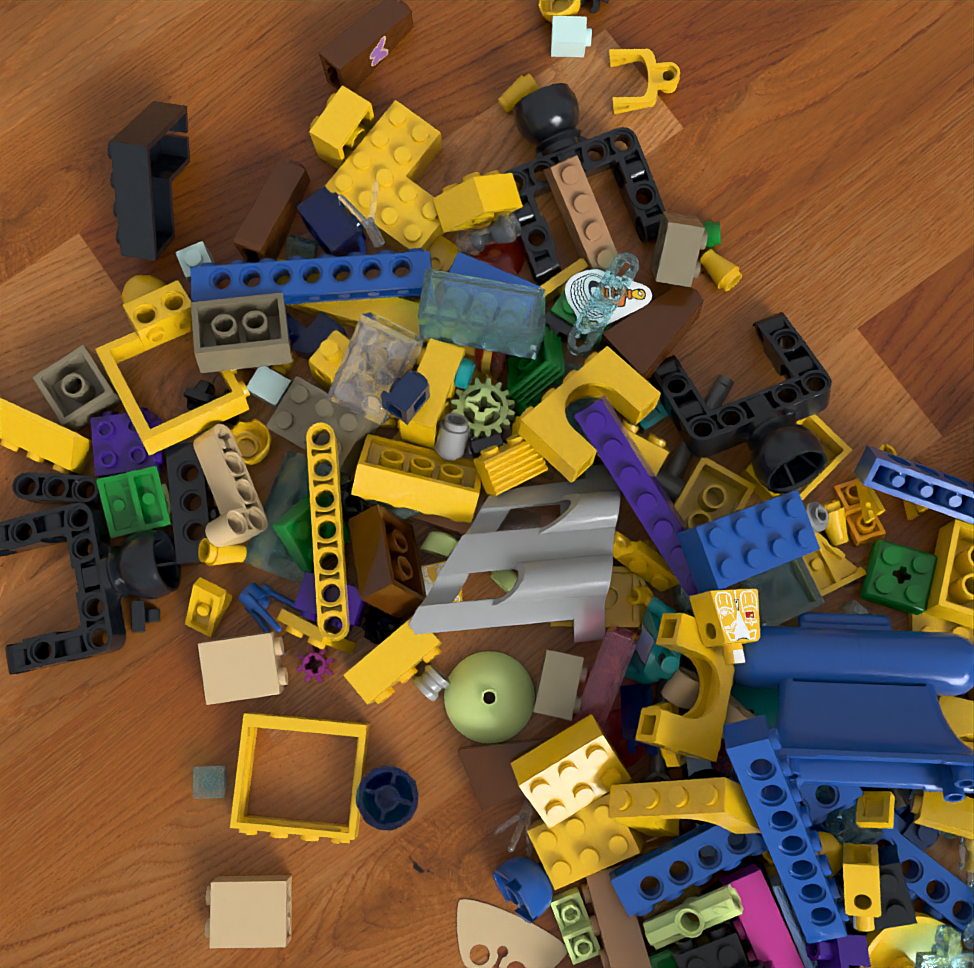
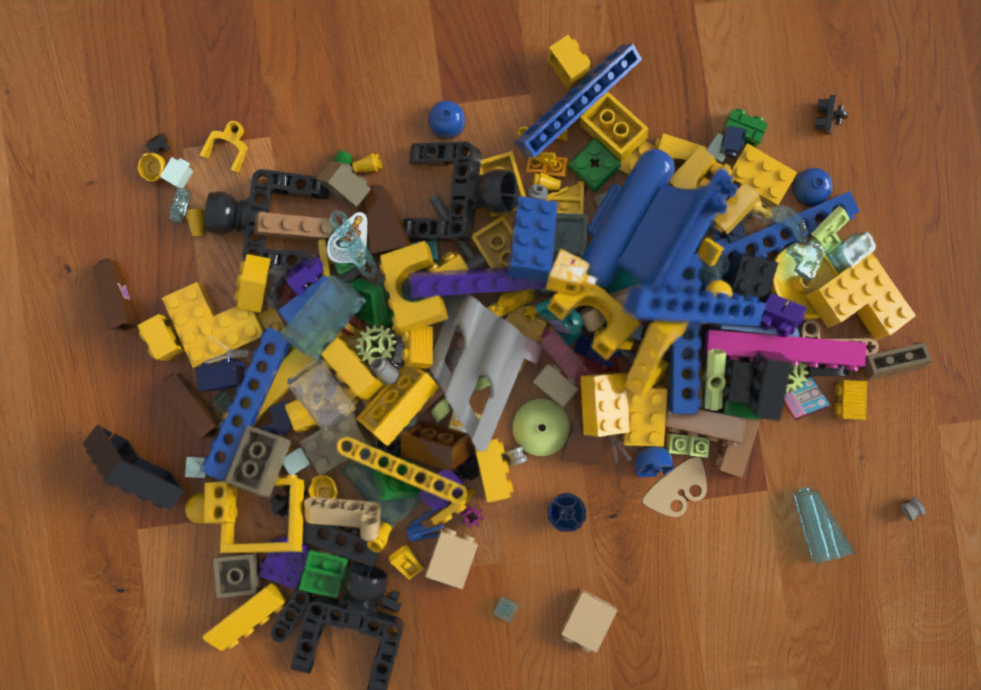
camera: 65 degrees left, 5 degrees up
yellow window [230,712,370,844] -> none
dark blue brick [381,371,430,425] -> none
teal tile [455,358,475,389] -> none
yellow torso [843,843,881,932] -> none
none -> clear light blue beam [169,187,191,224]
none -> dark purple hips [286,256,324,296]
none -> blue cylinder [428,100,465,140]

